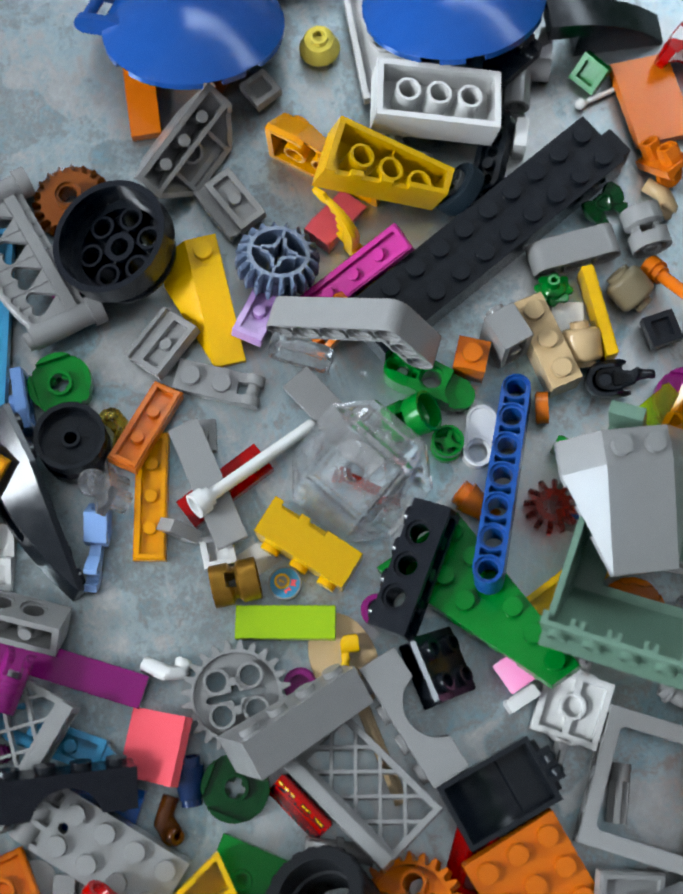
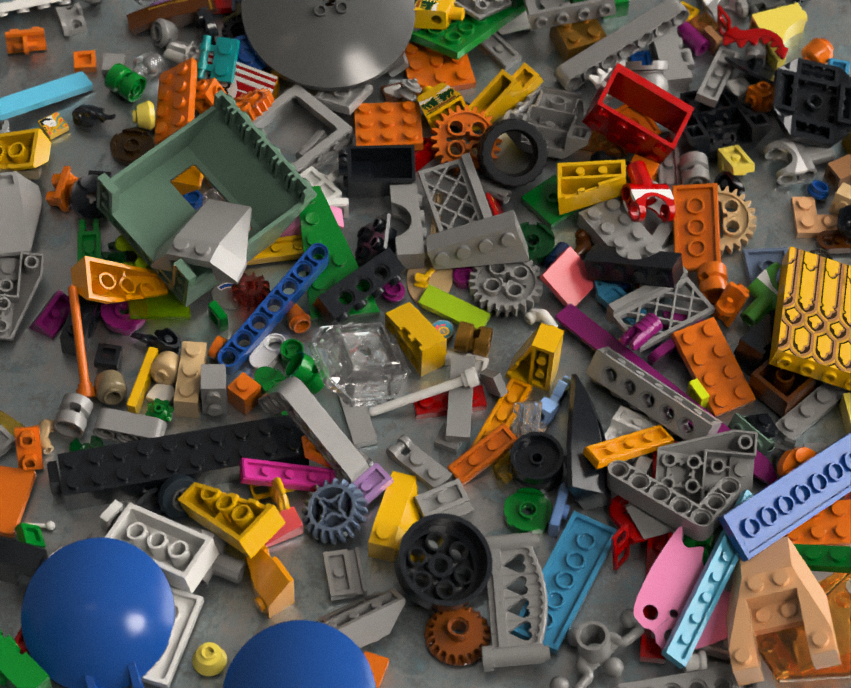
camera: 160 degrees left, 20 degrees down
none -> yellow wedge [505,323,564,392]

